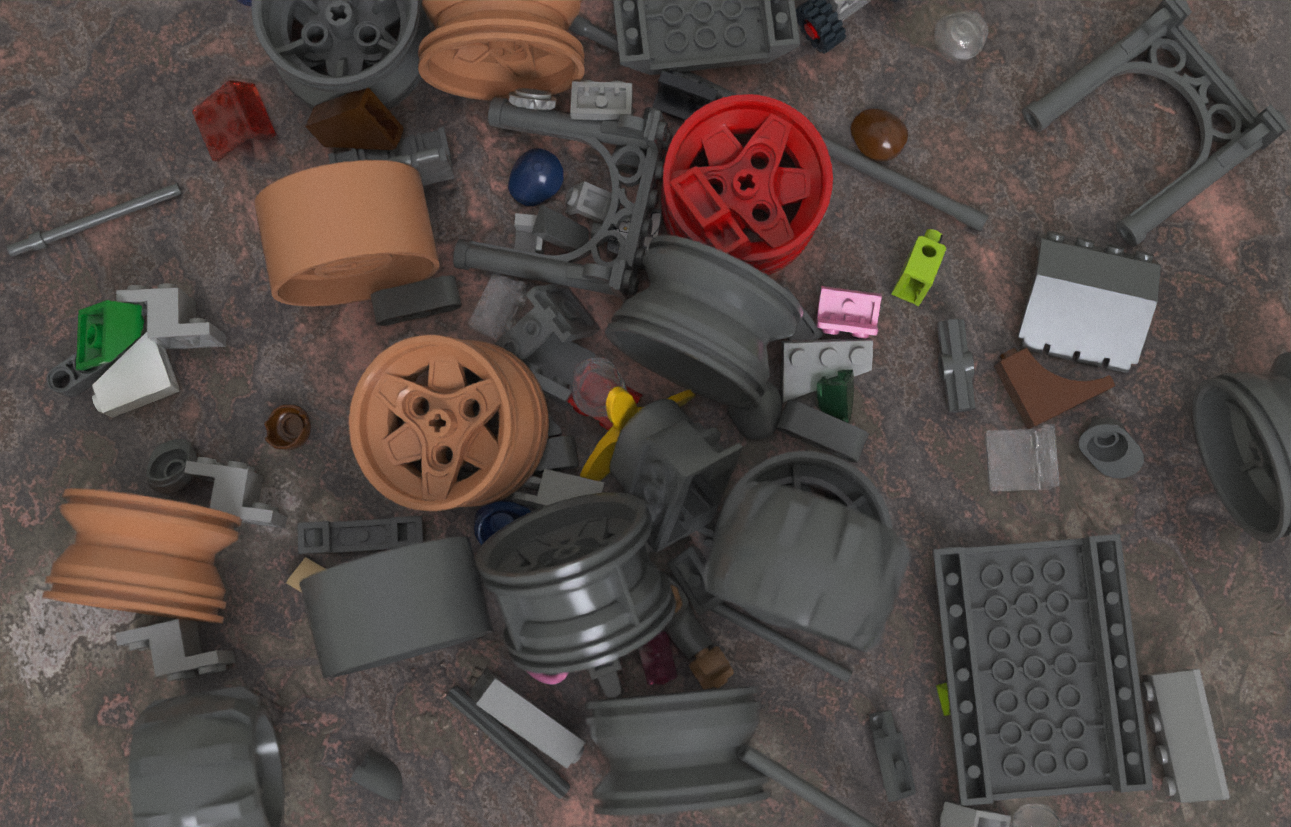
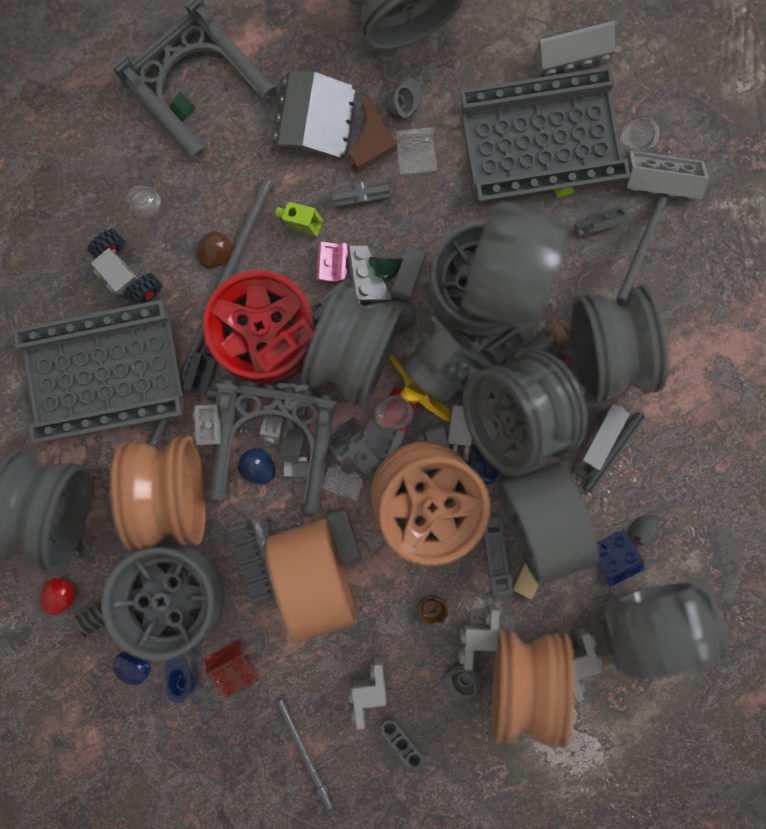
camera: 90 degrees left, 5 degrees up
green slope [76,300,144,371] -> none
white slope [92,332,180,418] -> none
reddish brown slope [305,87,404,150] -> none
light grey gear [509,88,557,110] -> none
none -> clear blue piece [165,655,196,703]
none -> dark green slope [169,92,195,122]
none -> clear blue bracket [597,530,644,587]

